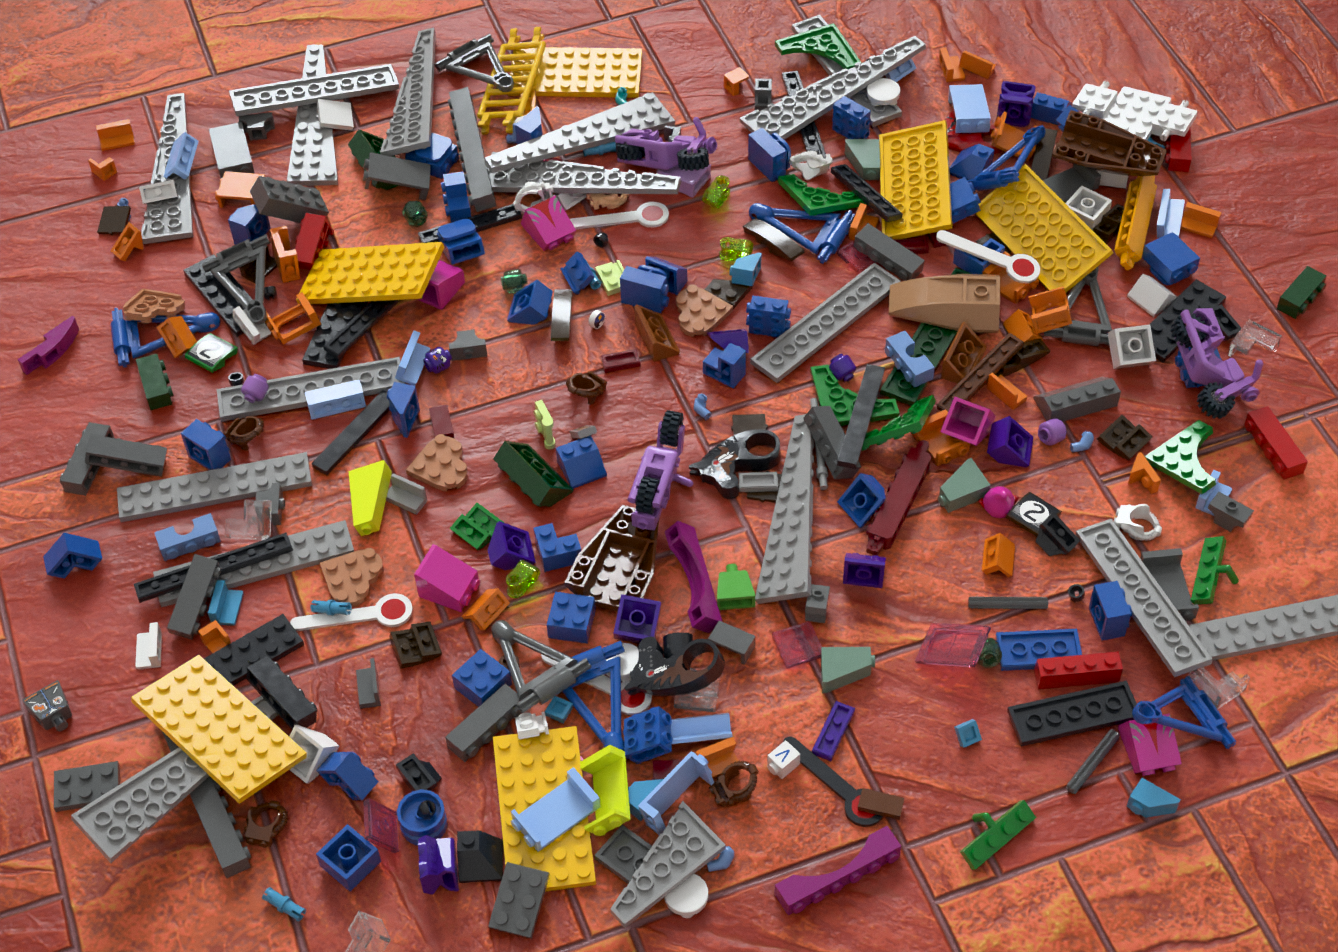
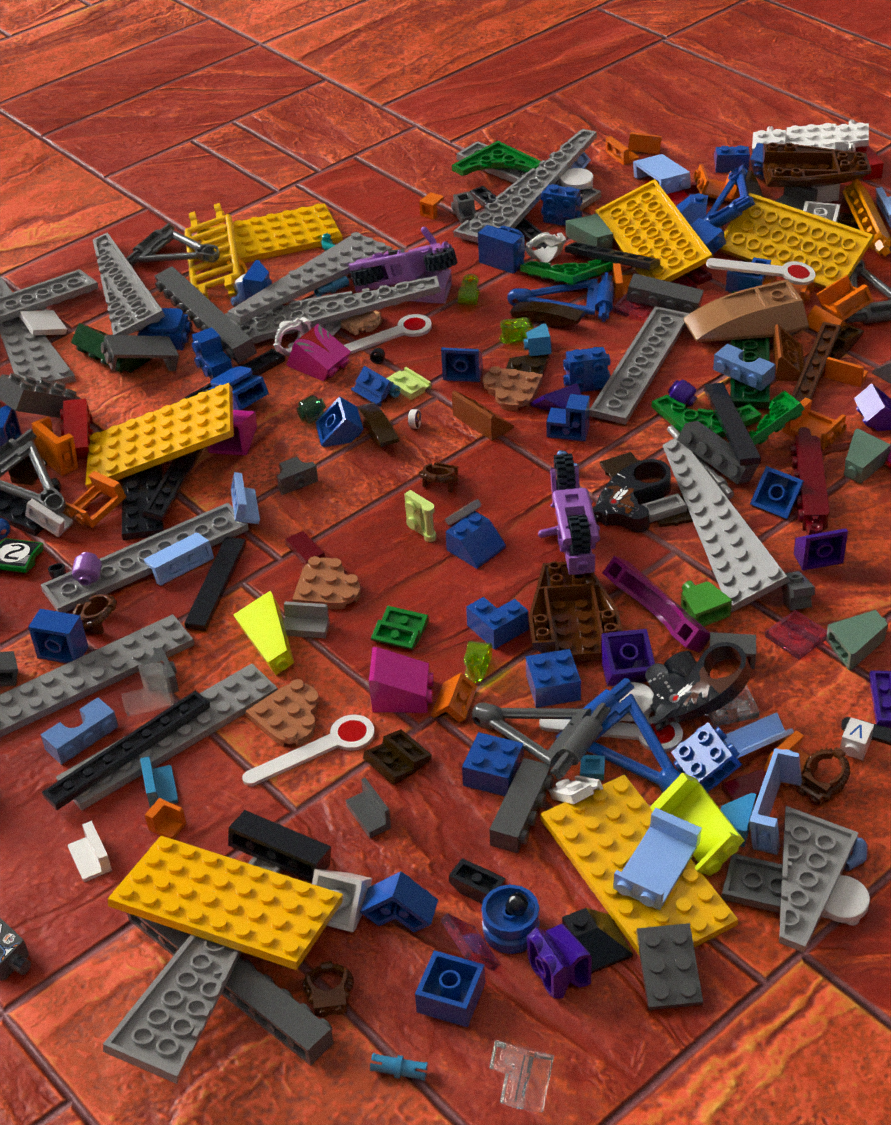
camera: 20 degrees left, 10 degrees down
dark grey plate [54,761,120,812] -> none
dark grey brick [167,554,221,640] -> none
black plate [204,614,304,686] -> none
dark azure pin [310,599,352,616] -> none
blue slope [387,382,420,438] -> none
head [402,201,428,227] -> none
dark purple head [423,347,452,374] -> none
dark purple slope [488,521,536,570] -> none
dark green slope [493,441,574,507] -> none
dark red tile [601,349,641,373] -> none
blue brick [620,265,669,313] -> none
dark pink slope [940,397,996,446] -> none
dark purple piece [997,81,1036,127] -> none

